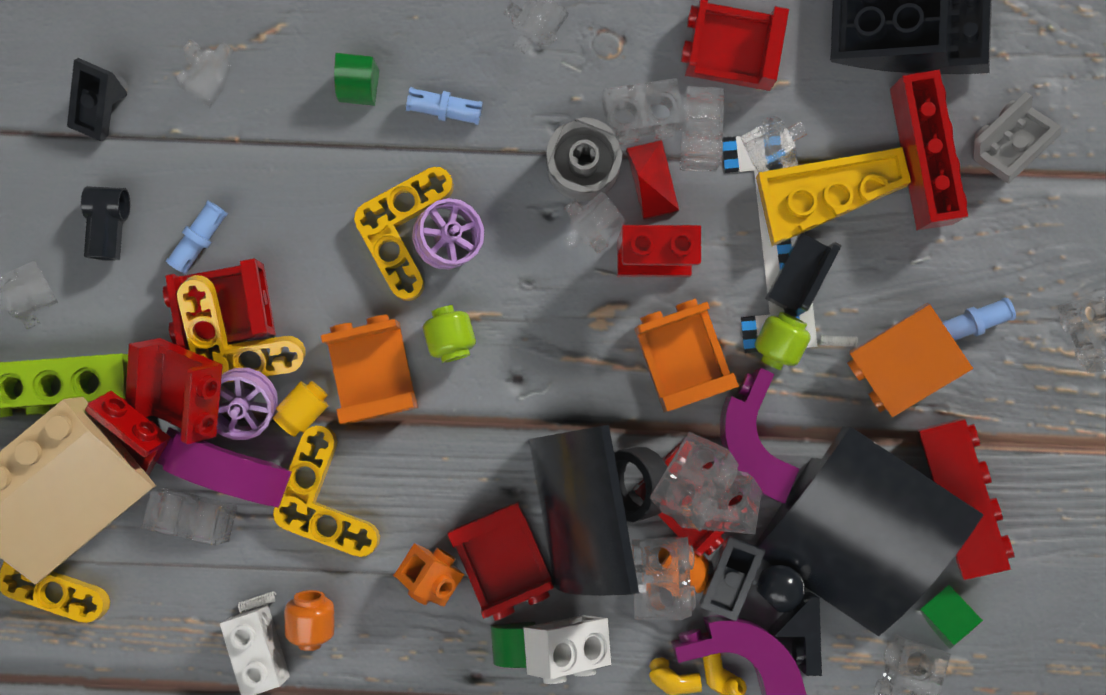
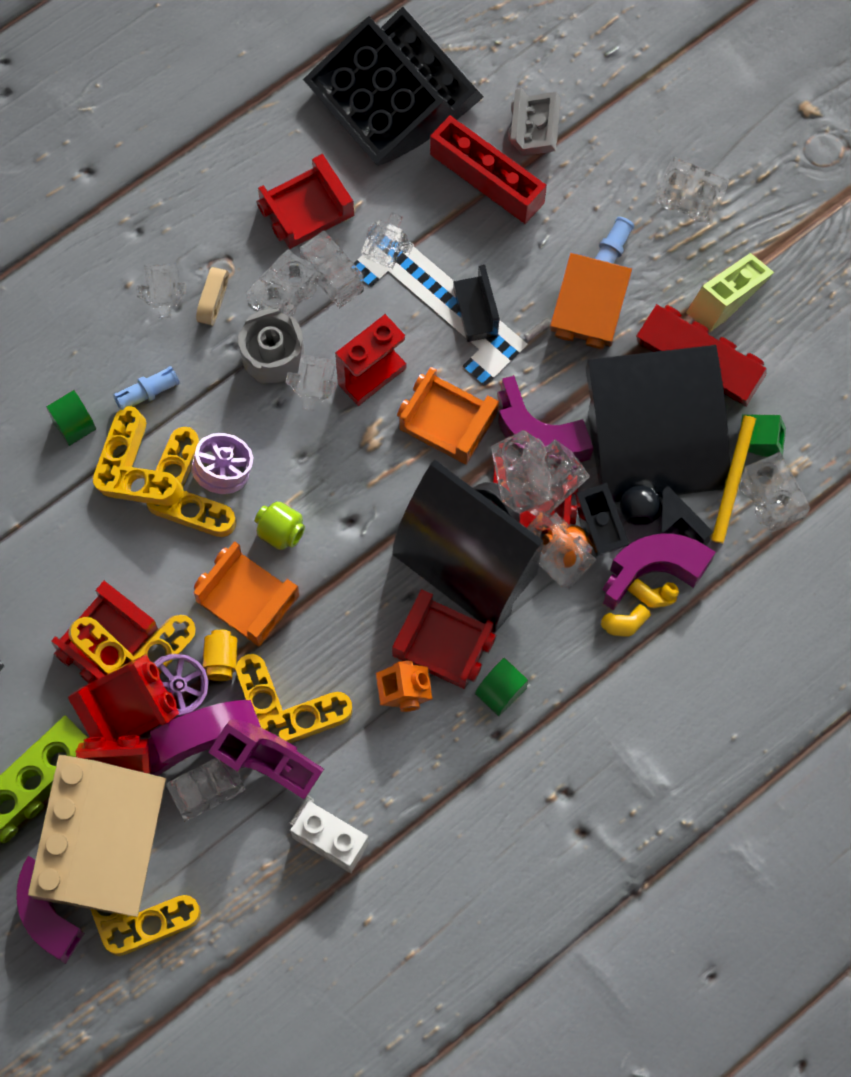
camera: 40 degrees left, 15 degrees down
light blue pin [165,200,228,274] -> none
orange head [284,590,334,651] -> none
white brick [524,615,611,684] -> none
red slope [626,140,679,220] -> none
lime head [755,312,811,370] -> none
yellow wing [756,147,911,247] -> none
none -> yellow beam [93,406,183,506]
none -> tan beam [196,267,229,326]
none -> magenta arch [208,720,324,800]
none -> yellowish green slope [686,253,774,332]
none -> yellow bar [711,416,756,544]

